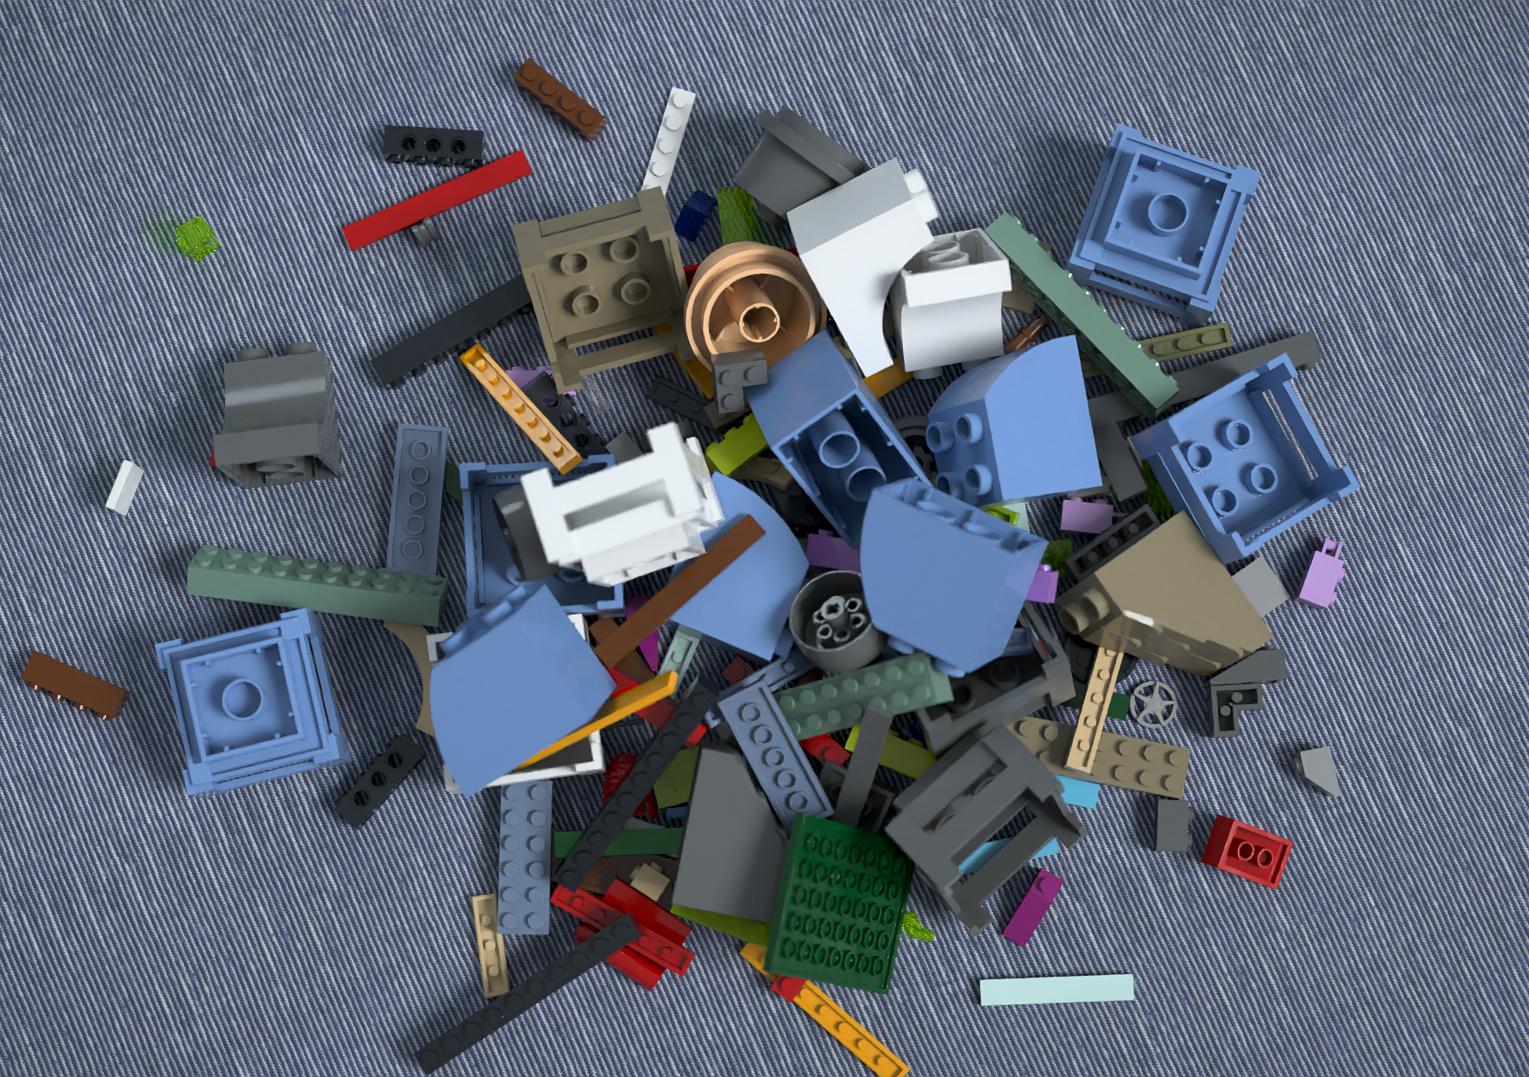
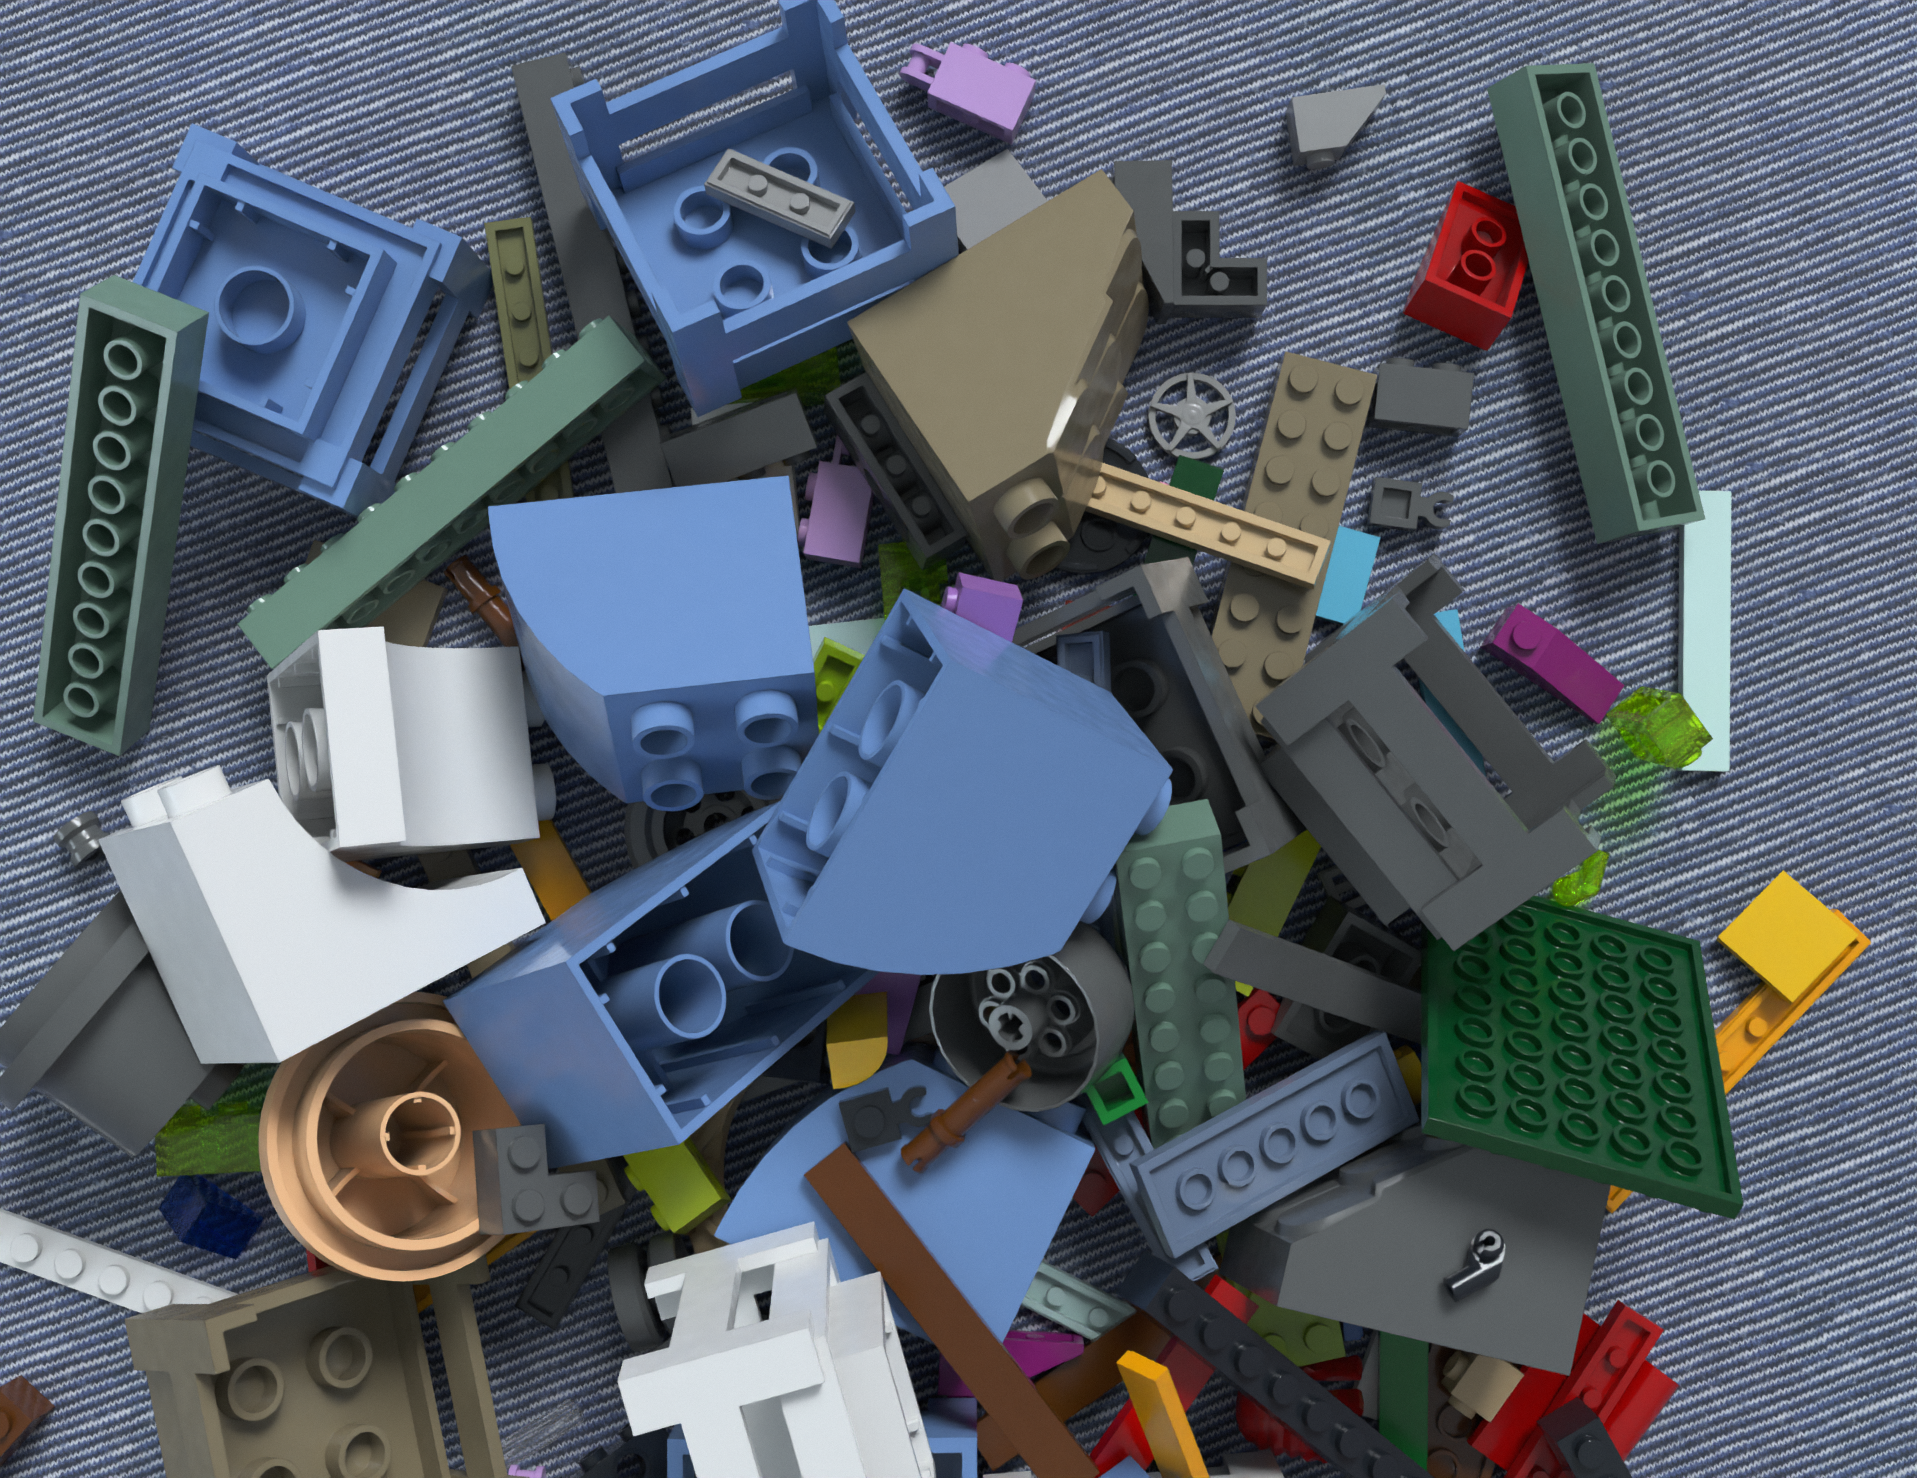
camera: 80 degrees left, 5 degrees up
none -> sand green brick [33,275,209,756]
none -> dark grey wheel [53,811,111,869]
none -> light grey tile [704,148,855,249]
none -> yellow brick [826,991,888,1089]
none -> black plate [838,1085,933,1153]
none -> reddish brown pin [900,1050,1032,1174]
none -> green brick [1086,1051,1149,1126]
none -> dark grey plate [1367,477,1454,532]
none -> black arm [1443,1229,1505,1302]
none -> sand green brick [1487,63,1705,544]
none -> clear neon green brick [1606,686,1713,769]
none -> yellow tile [1716,870,1859,1005]

